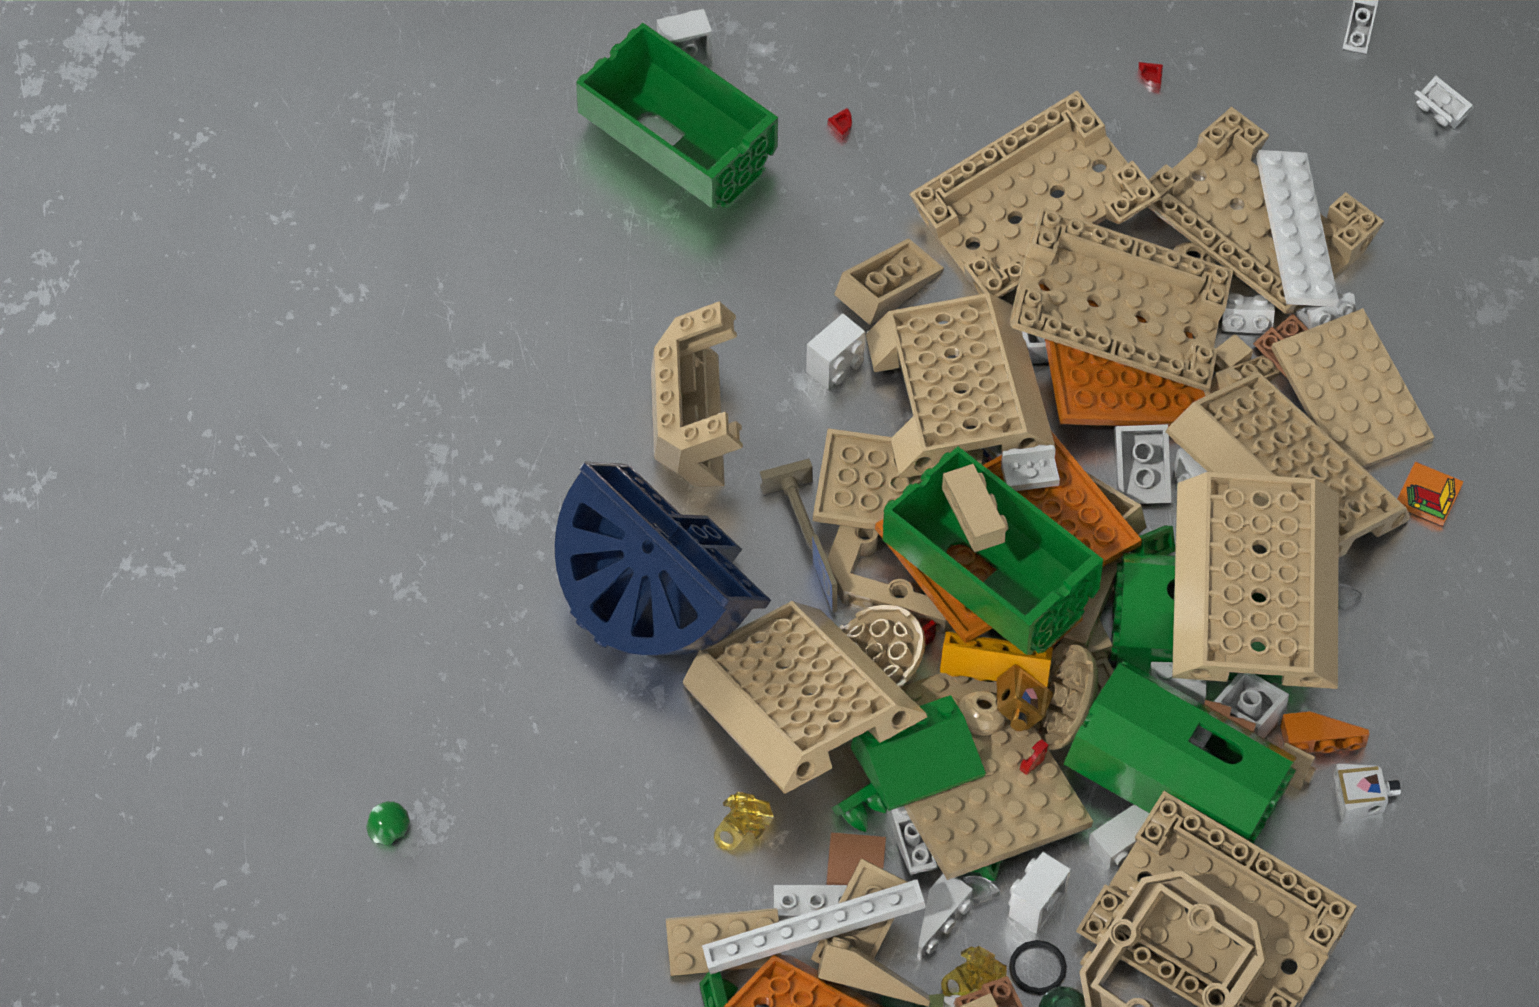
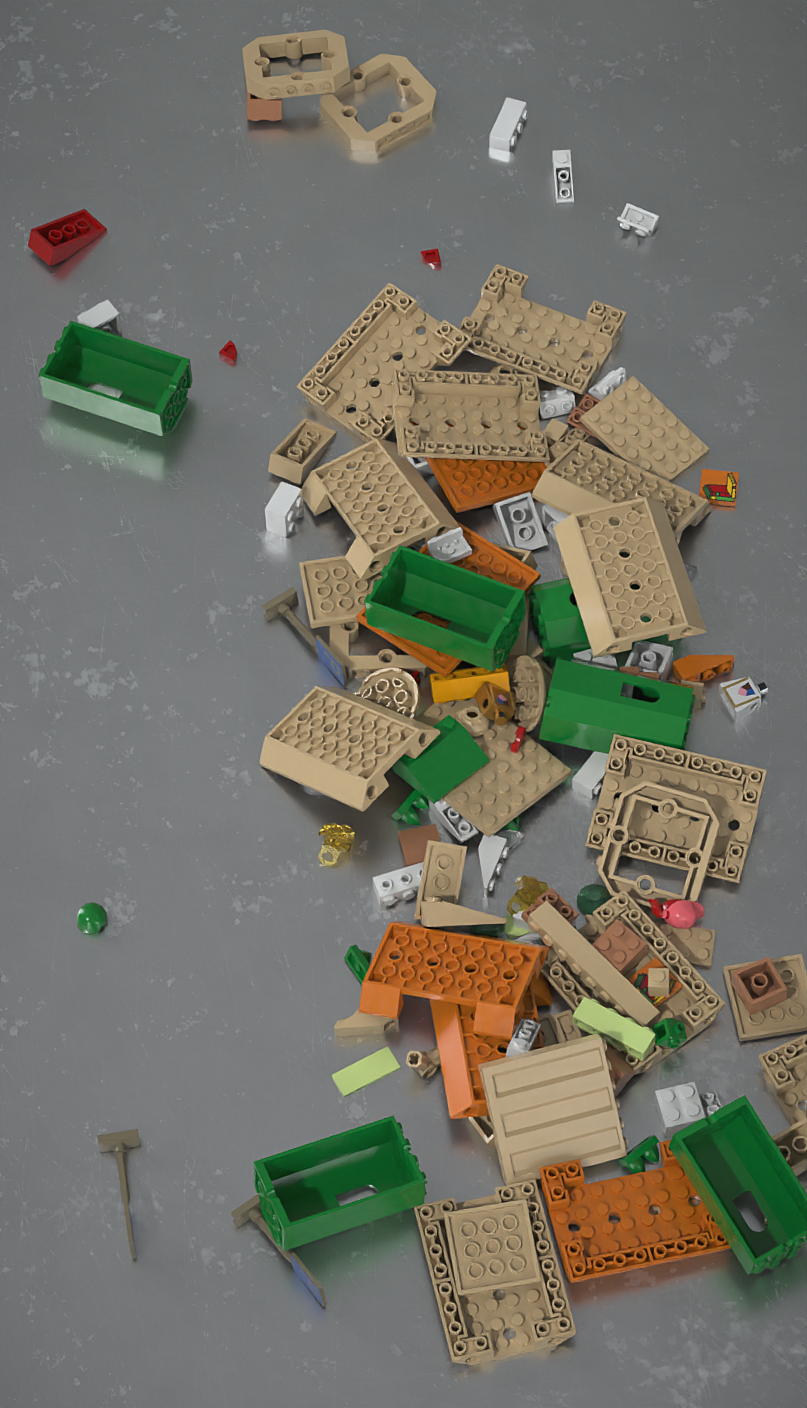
camera: 15 degrees left, 0 degrees up
dark blue piece [555,461,771,655] -> none
tan wedge [651,301,743,487] -> none
tan plate [666,908,781,976] -> none
white plate [702,880,926,974] -> none
tan brick [942,464,1008,552] -> none
white brick [1008,852,1071,934] -> none
black piece [1009,940,1067,994] -> none
green tile [1130,525,1176,555] -> none
white plate [1256,150,1338,307] -> none

